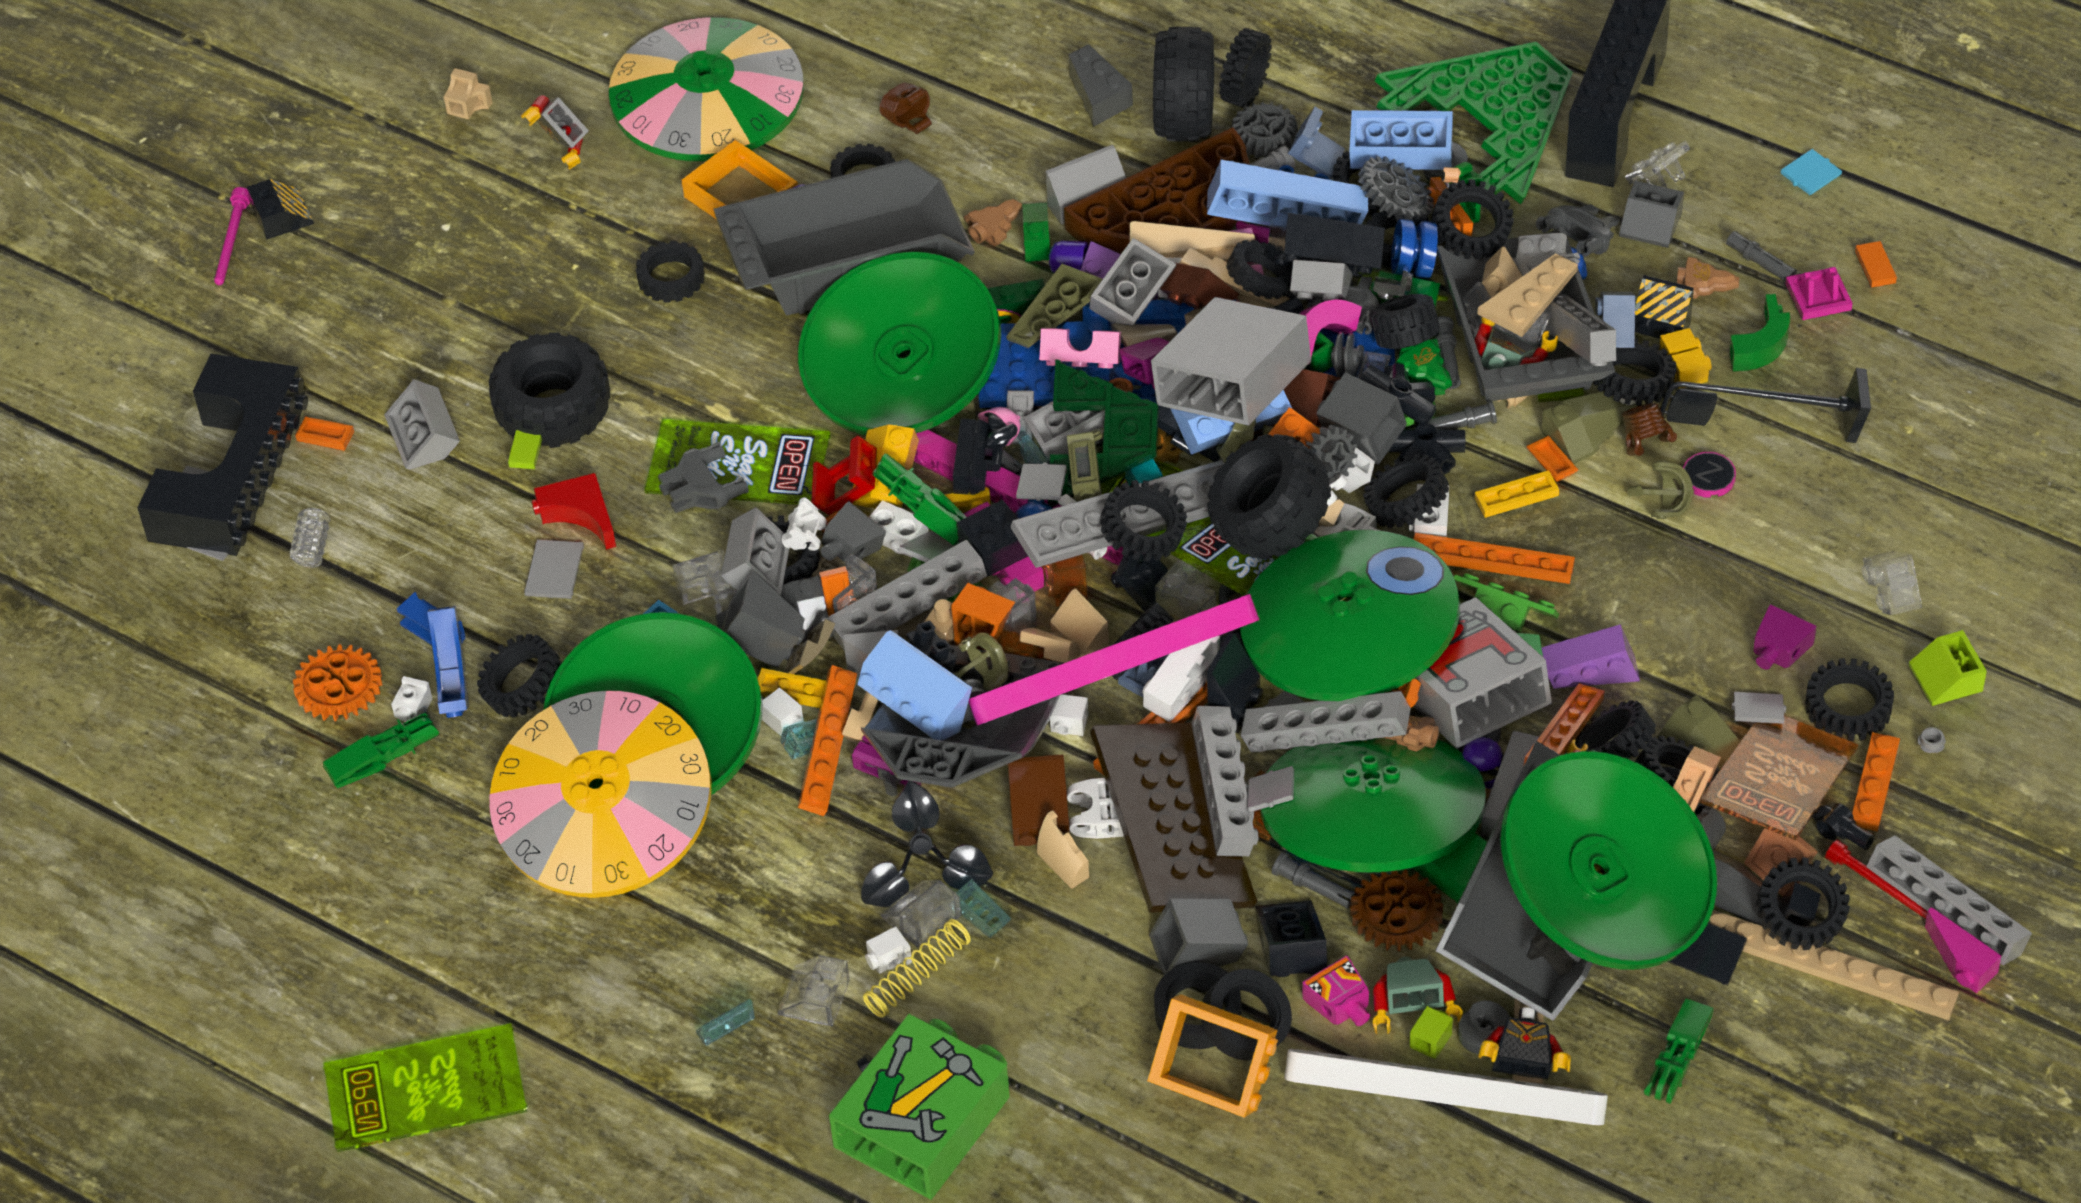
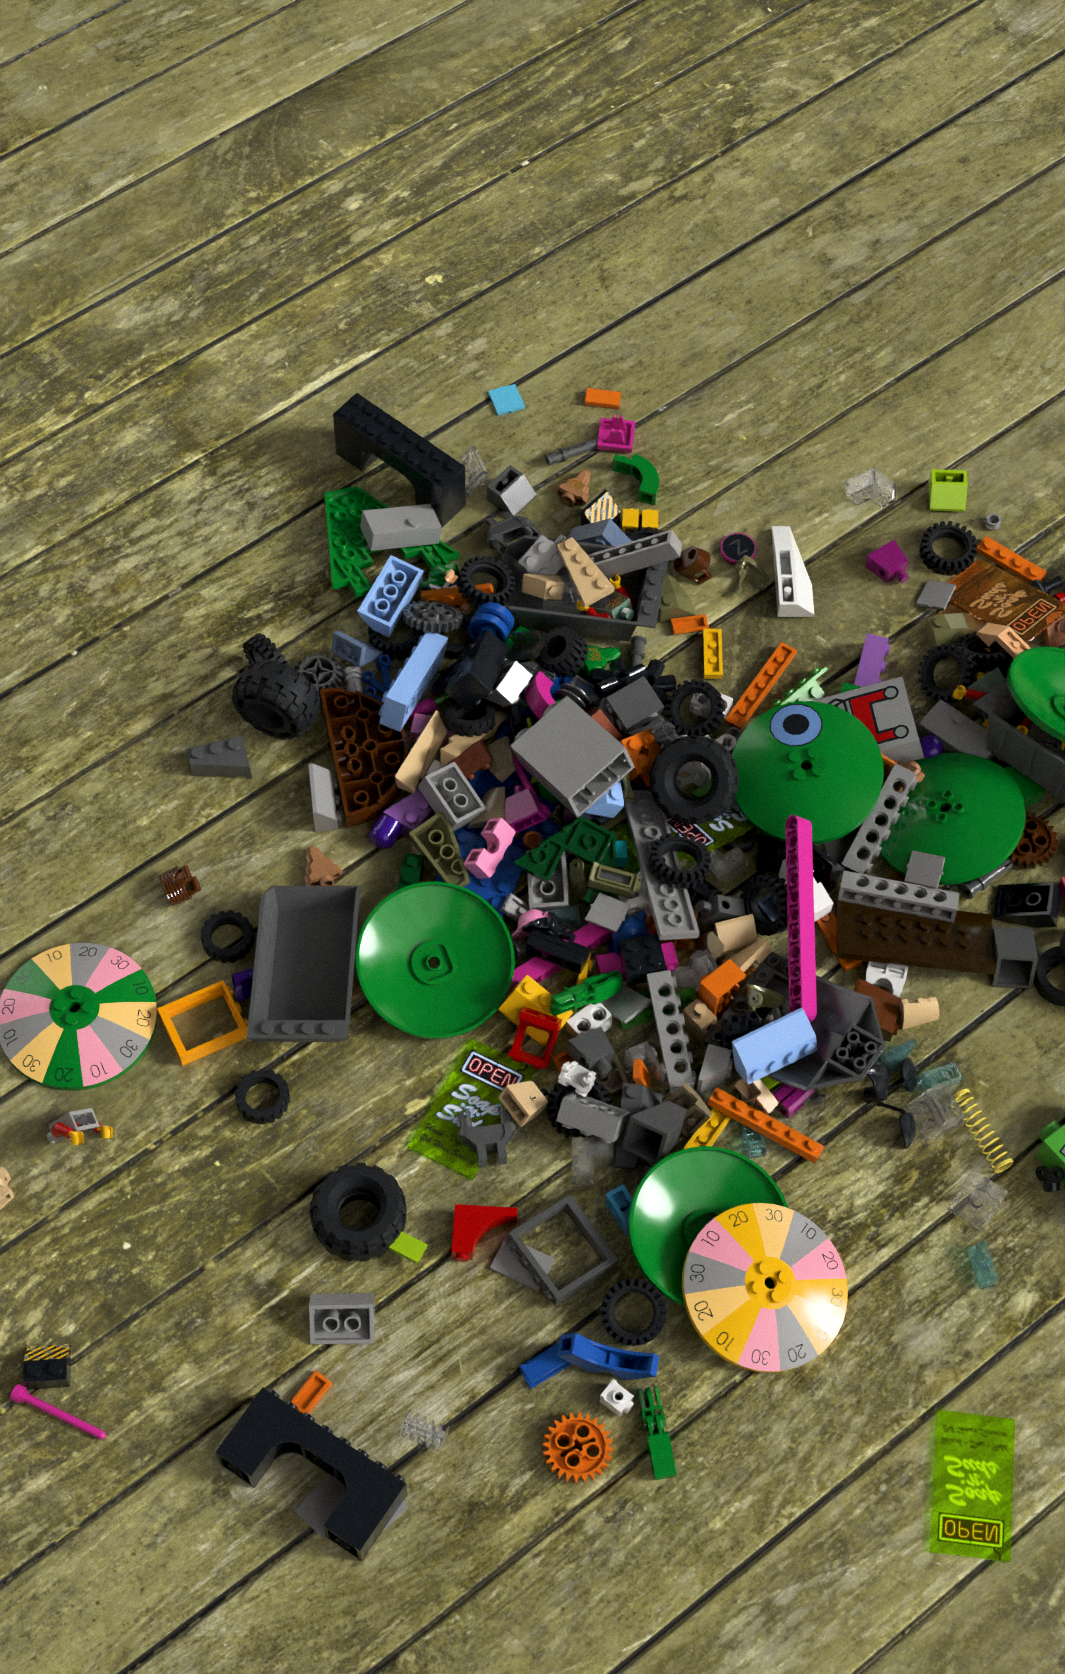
camera: 75 degrees left, 10 degrees up
white brick [762,688,804,738] -> none
white brick [865,926,912,974] -> none
green slope [1022,202,1050,262] -> none
orange plate [1524,683,1605,764] -> none
black piece [1660,368,1871,443] -> none
none -> light grey brick [360,504,442,551]
none -> tan torso [498,1081,549,1127]
none -> dark grey window [507,1195,619,1307]
none -> dark tan slope [695,931,724,971]
none -> dark grey torso [696,895,745,929]
none -> white wedge [771,526,814,617]
none -> clear light blue slope [876,1038,917,1074]

